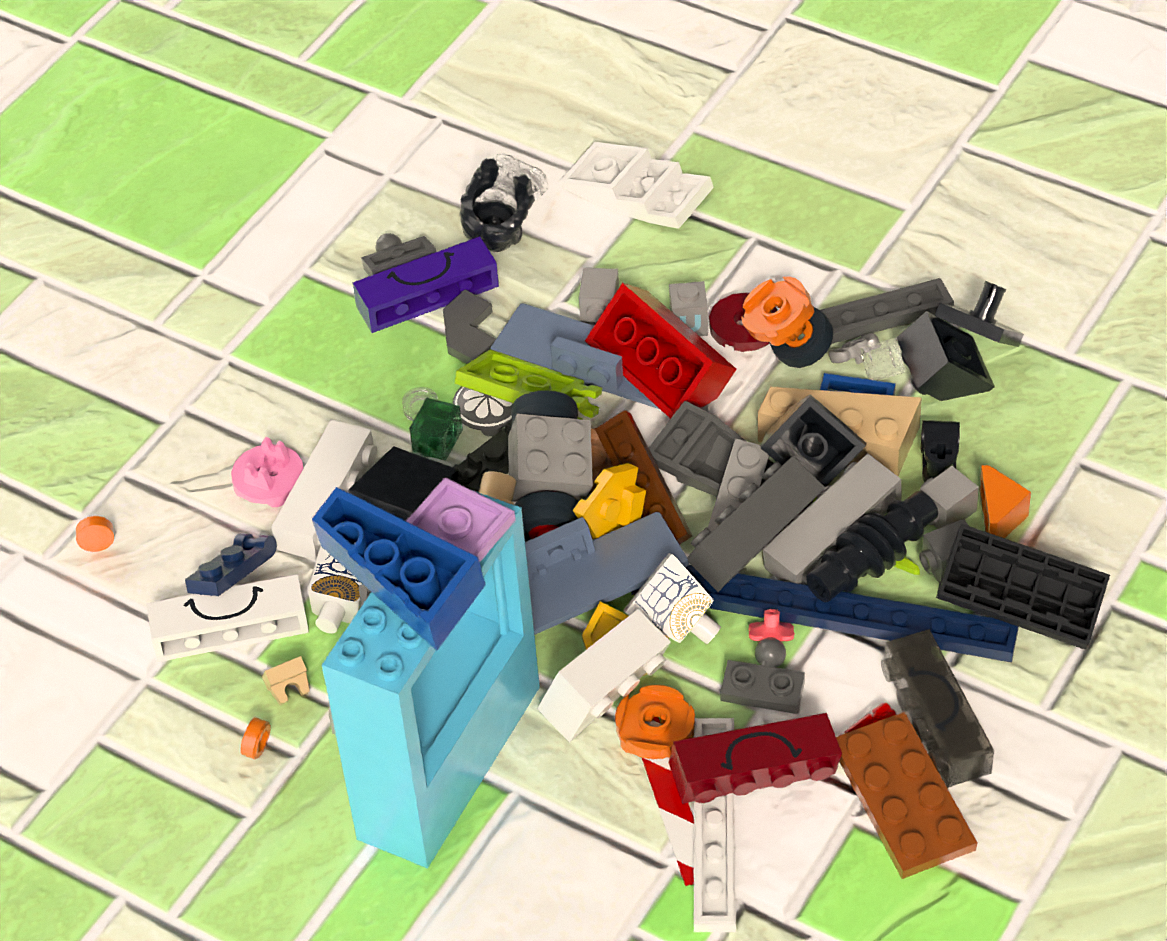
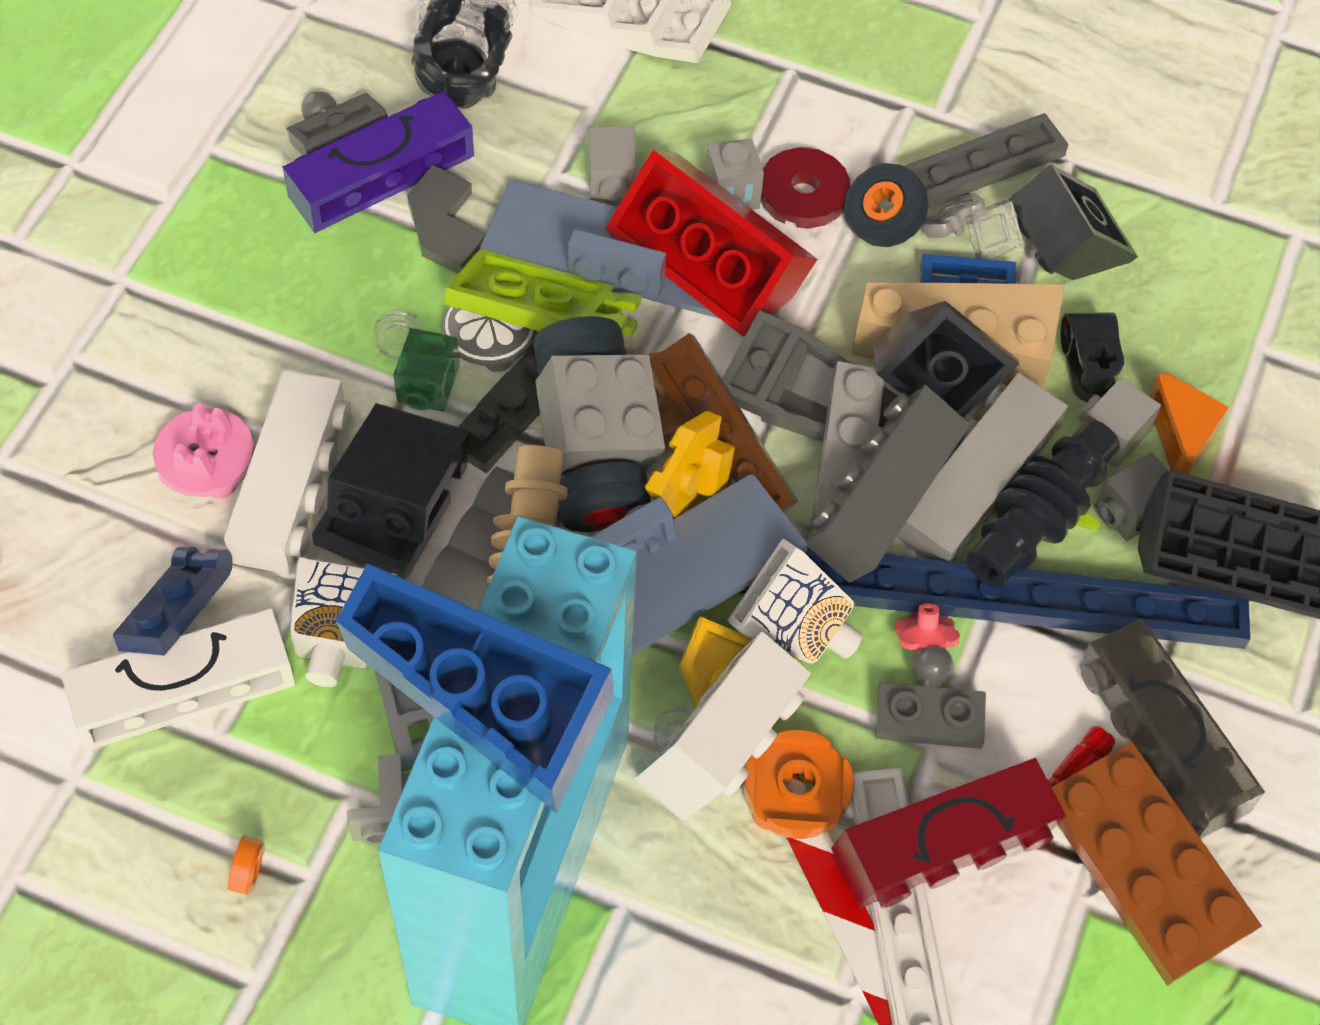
camera: 15 degrees left, 10 degrees up
tan tile [262,656,310,705] -> none
lavender tile [406,477,515,562] -> none
orange plate [741,276,814,346] -> none
black tile [935,281,1024,347] -> none

